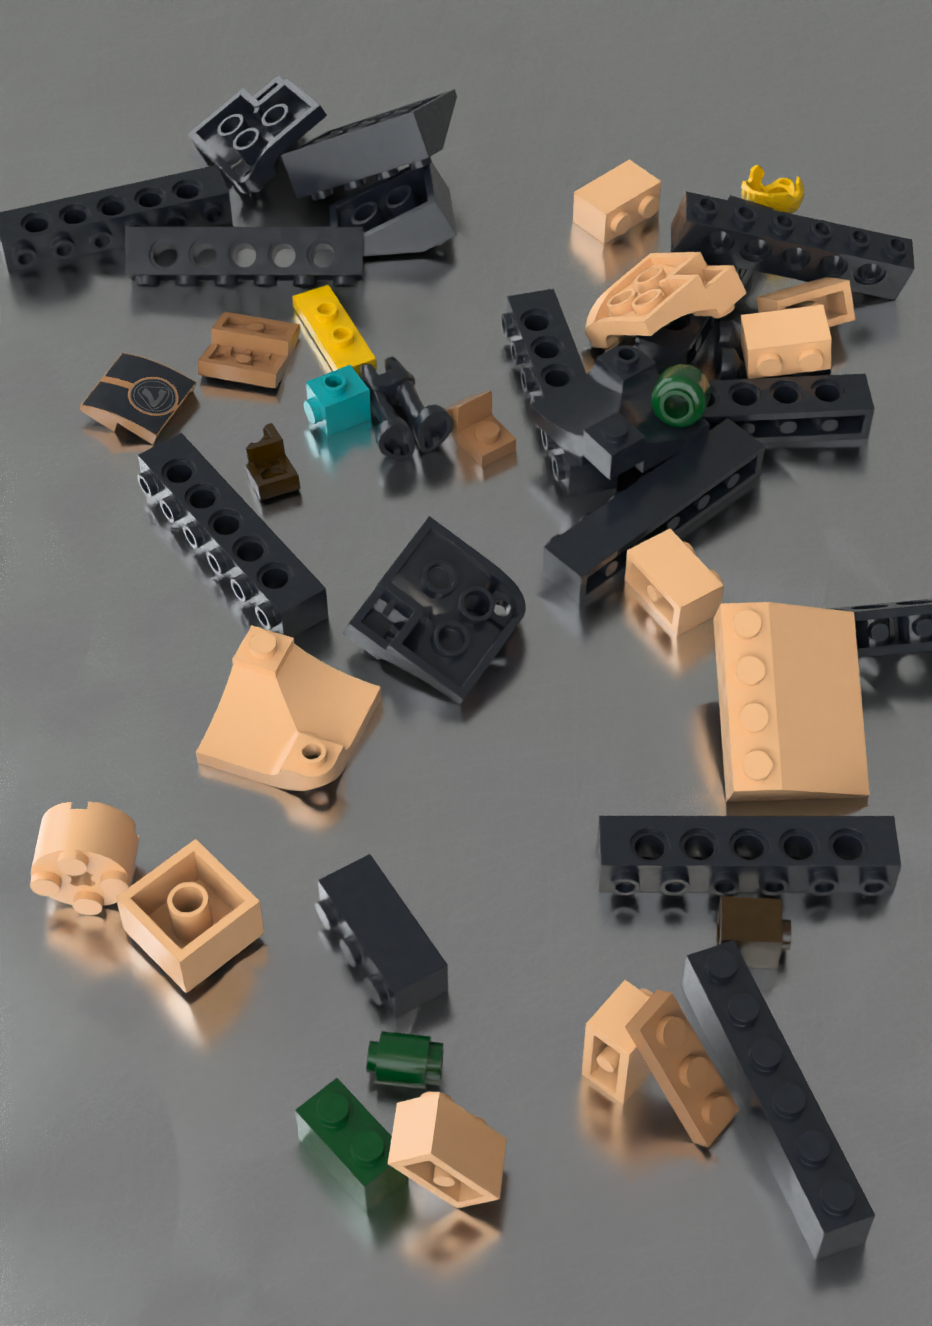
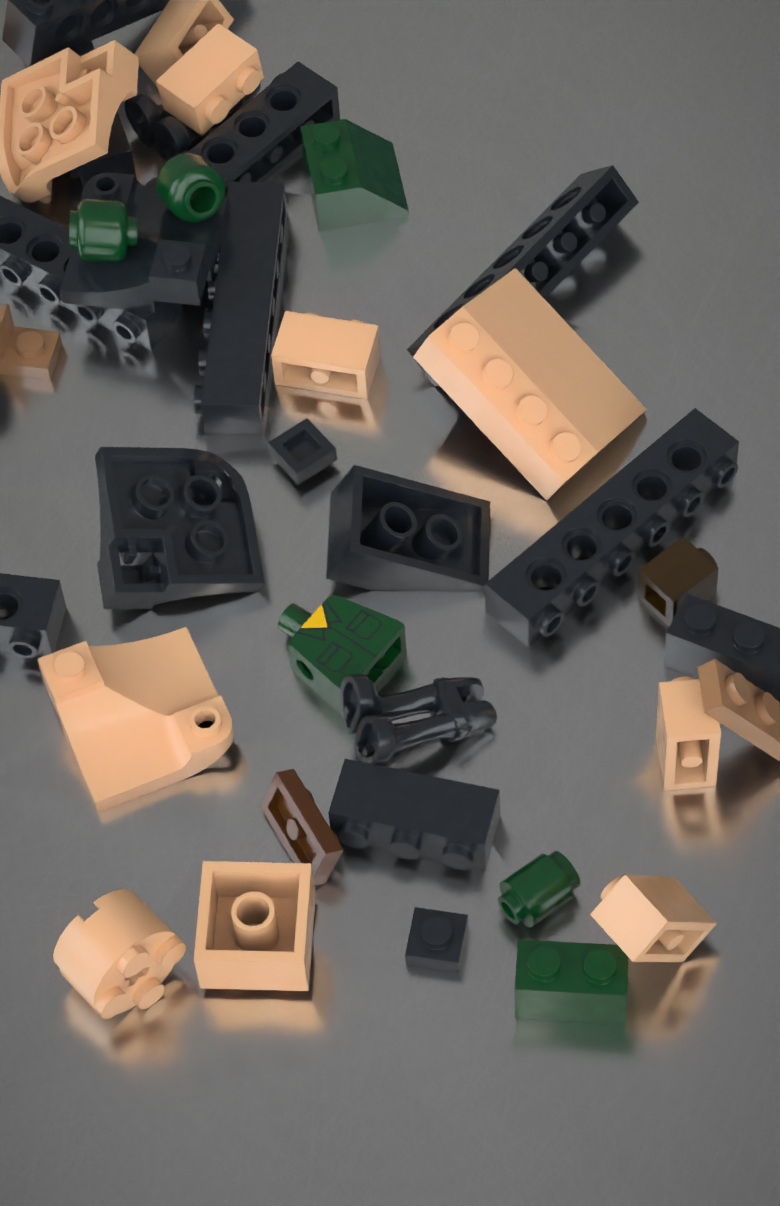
camera: 40 degrees left, 5 degrees up
none -> dark green head [69,199,137,262]
none -> reddish brown plate [260,769,343,885]
none -> black plate [268,418,337,485]
none -> dark green torso [278,595,407,715]
none -> dark green slope [300,119,409,231]
none -> black slope [326,465,490,591]
none -> black piece [340,674,497,765]
none -> black plate [405,907,469,973]

